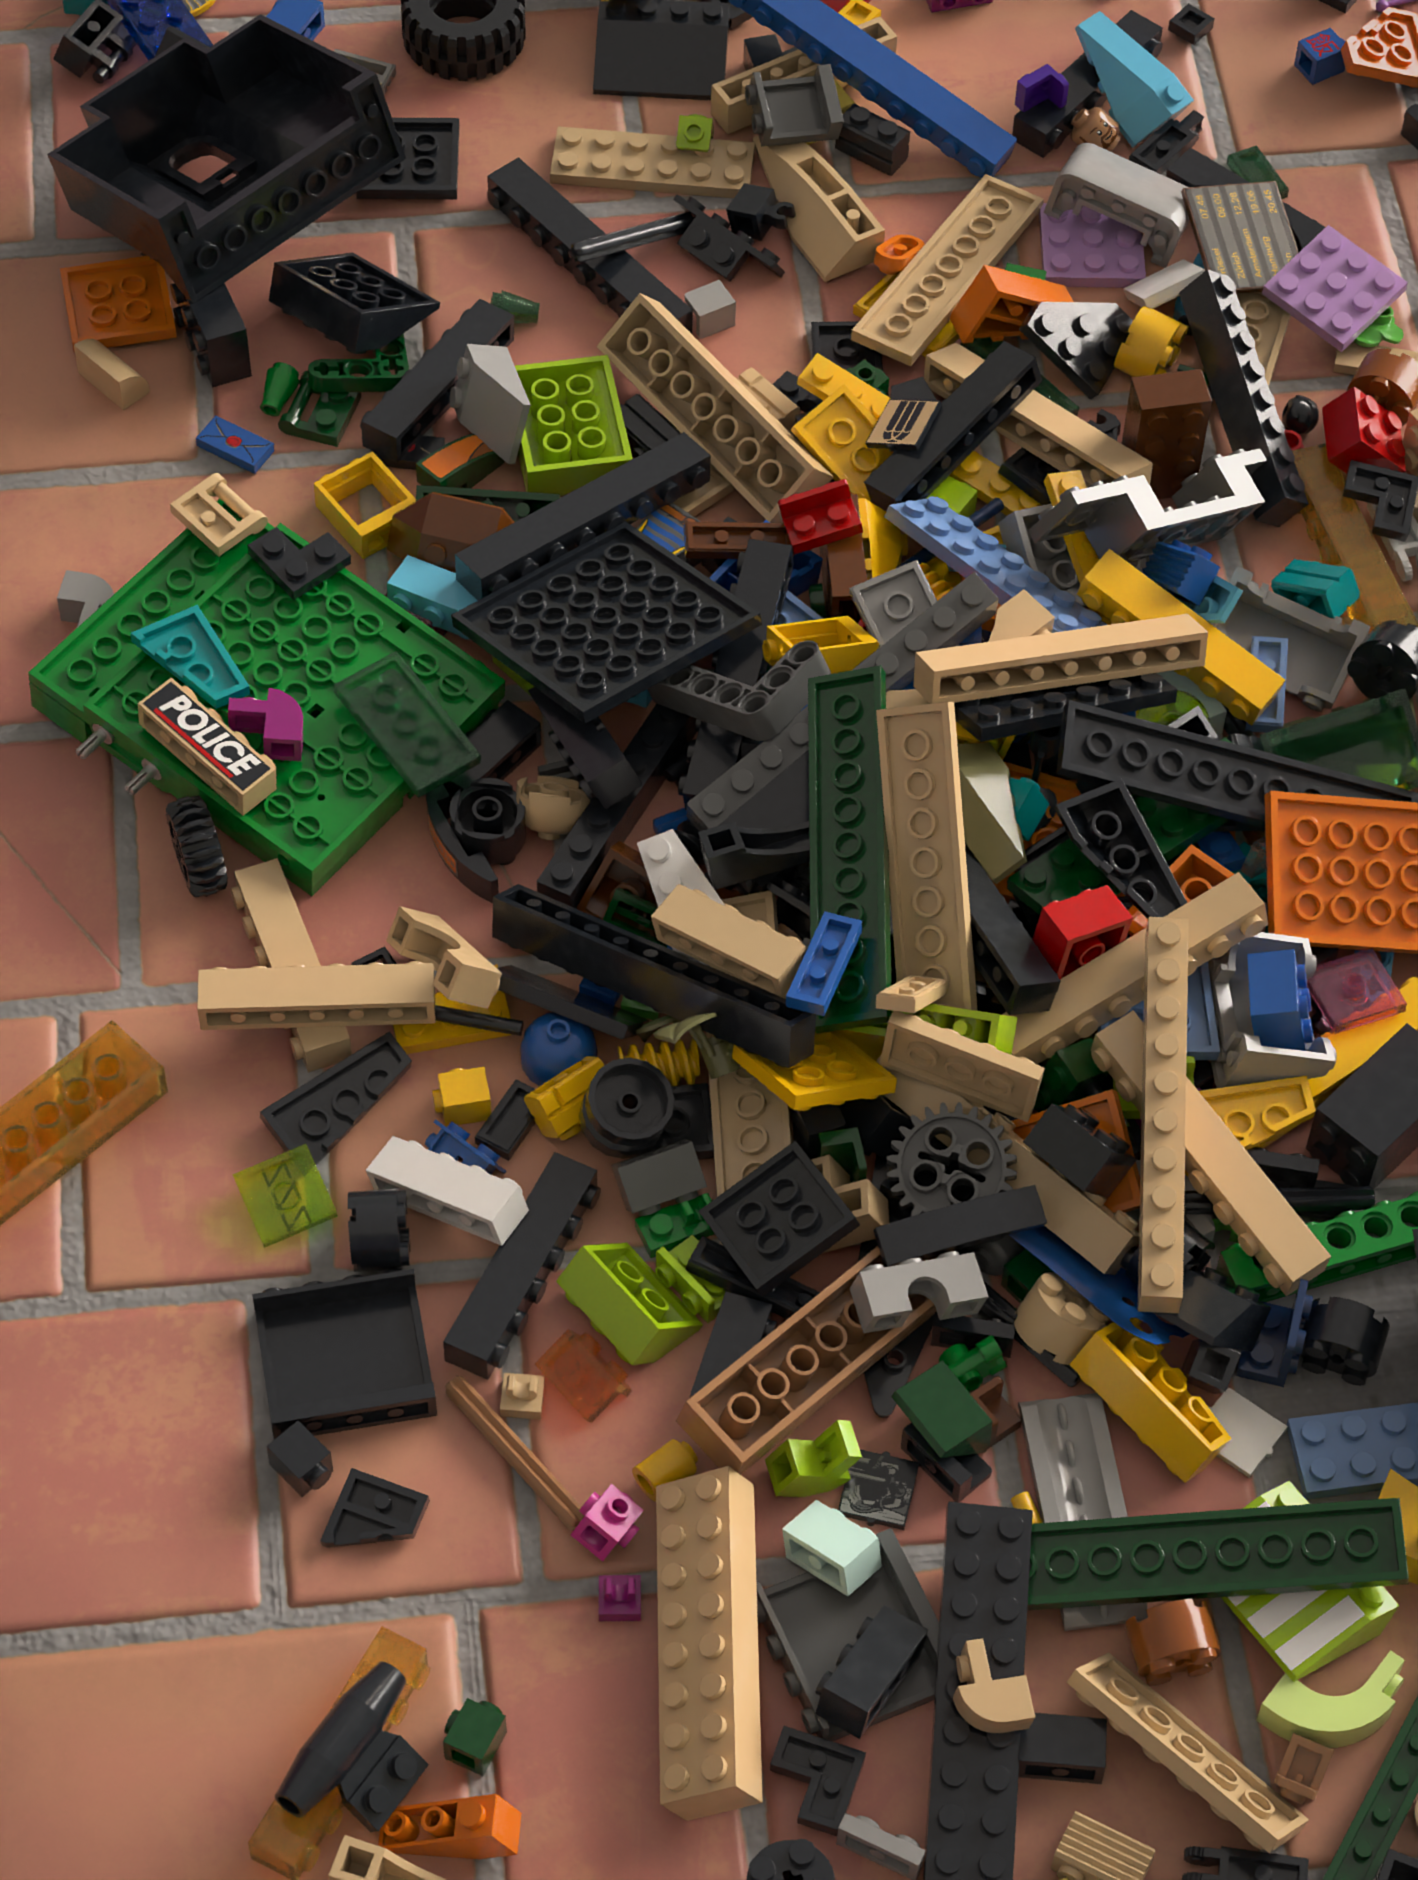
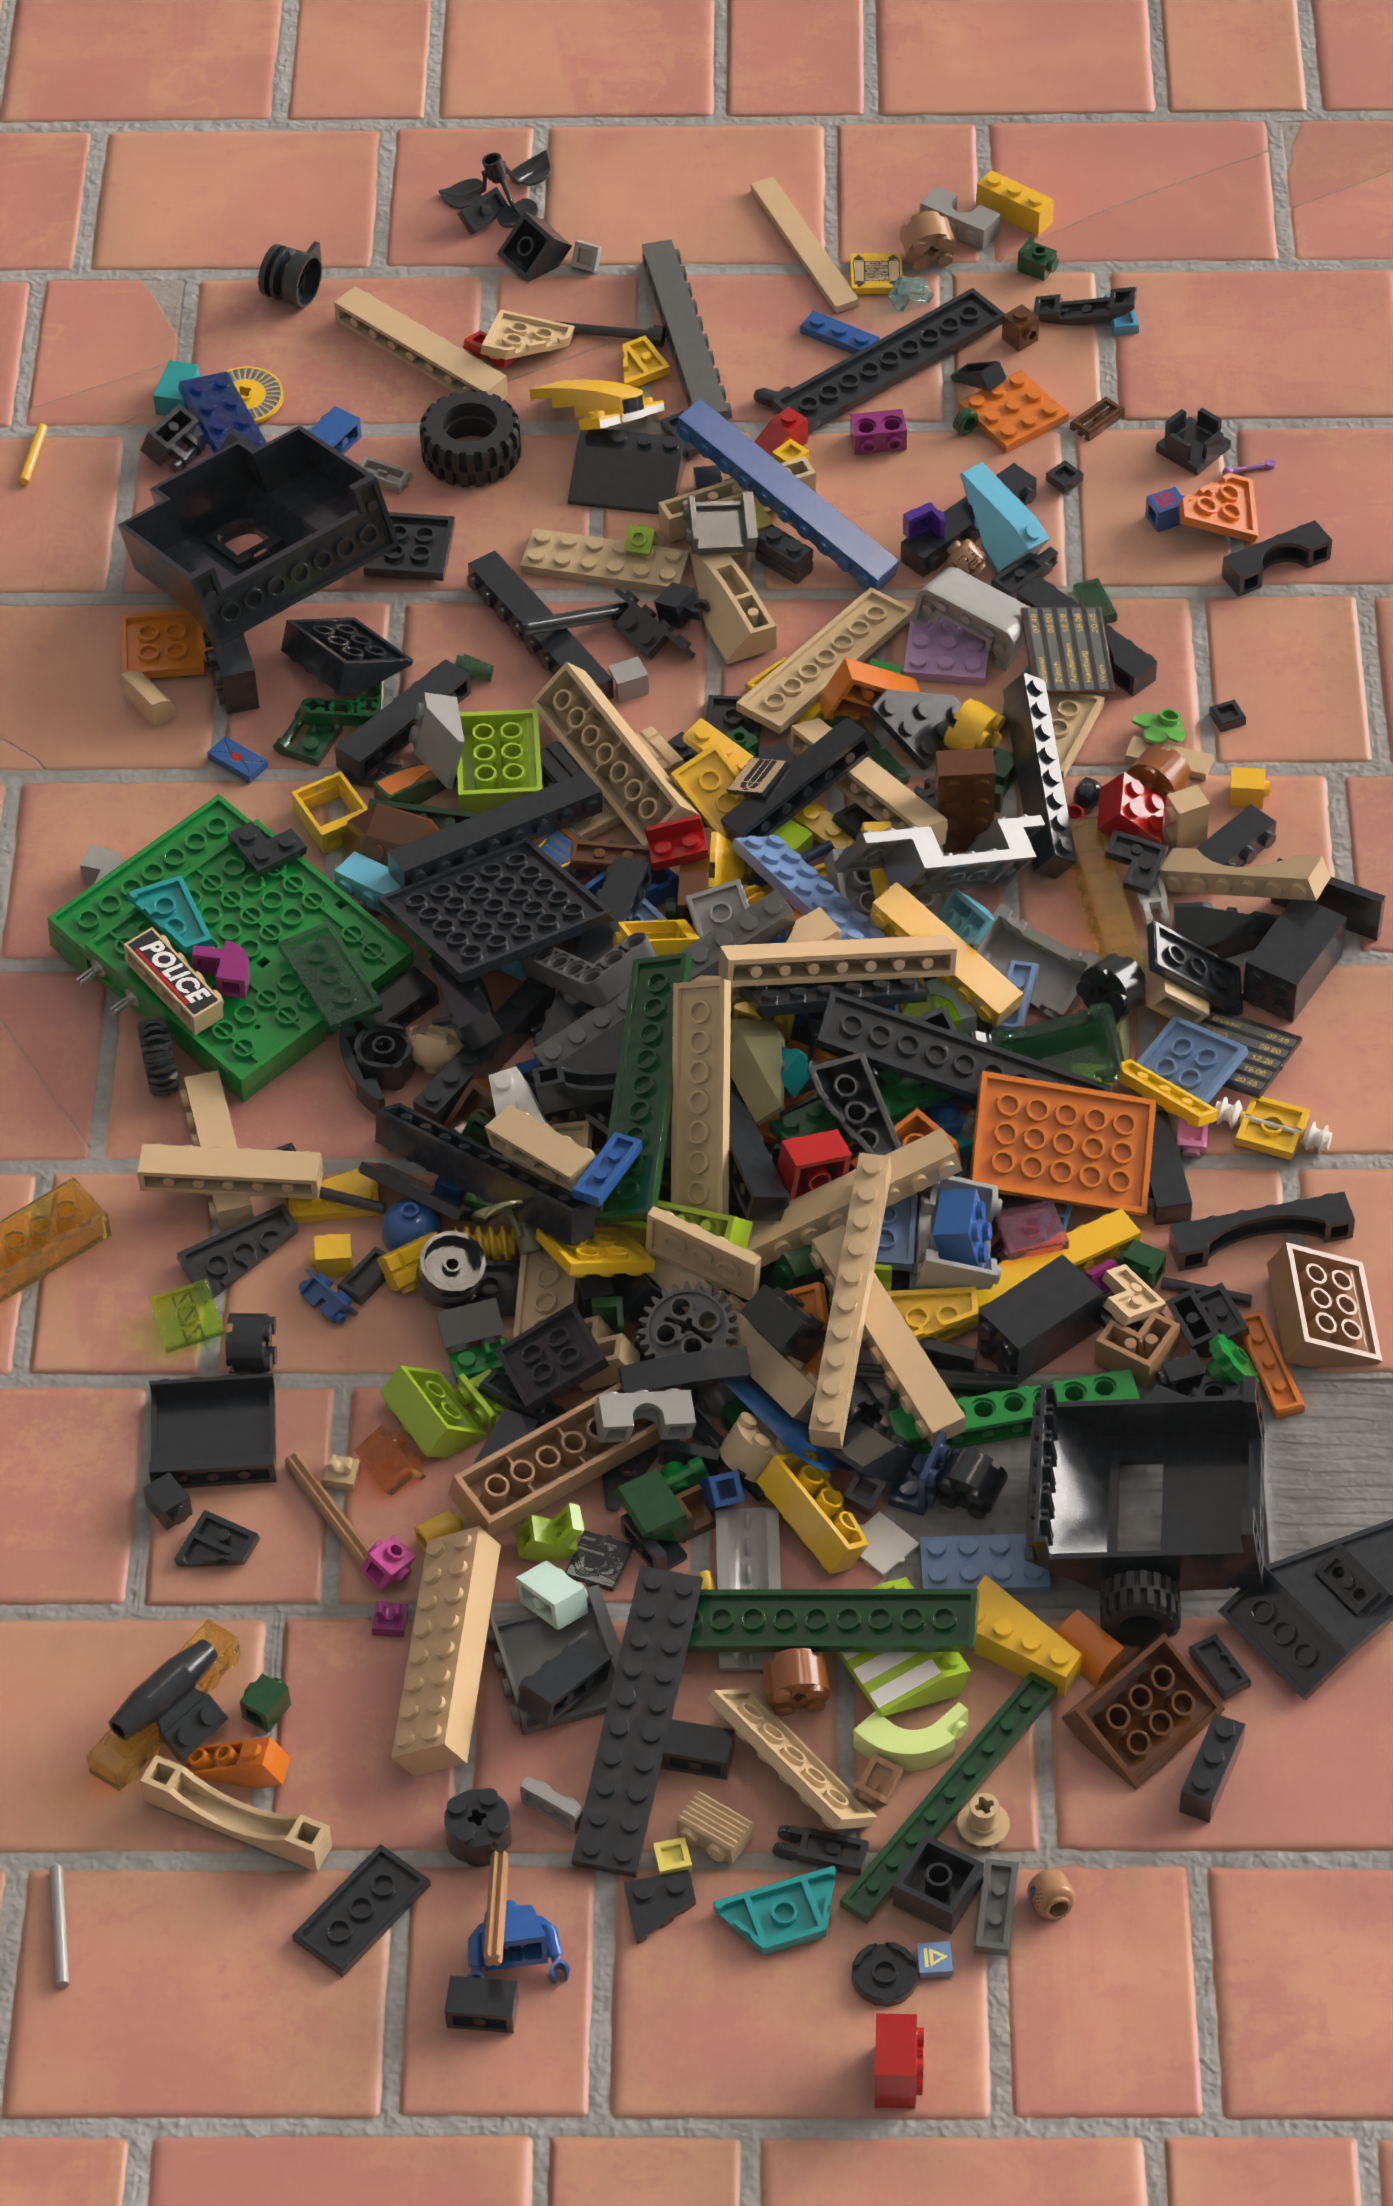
camera: 10 degrees right, 5 degrees down
tan plate [170,473,268,556] -> none
green cone [260,362,300,416] -> none
white brick [366,1136,529,1246] -> none
tan arch [386,906,502,1009] -> none
black brick [443,1152,601,1380] -> none
black plate [770,1726,866,1836] -> none
orange plate [874,234,925,275] -> none
tan tile [876,975,947,1013] -> none
tan brick [953,1638,1035,1733] -> none
white tile [1123,259,1205,309] -> none
blue brick [1142,539,1220,607] -> none
lavender plate [1262,225,1408,352] -> none
teal brick [1271,559,1360,619] -> none
none -> blue brick [699,1470,745,1509]

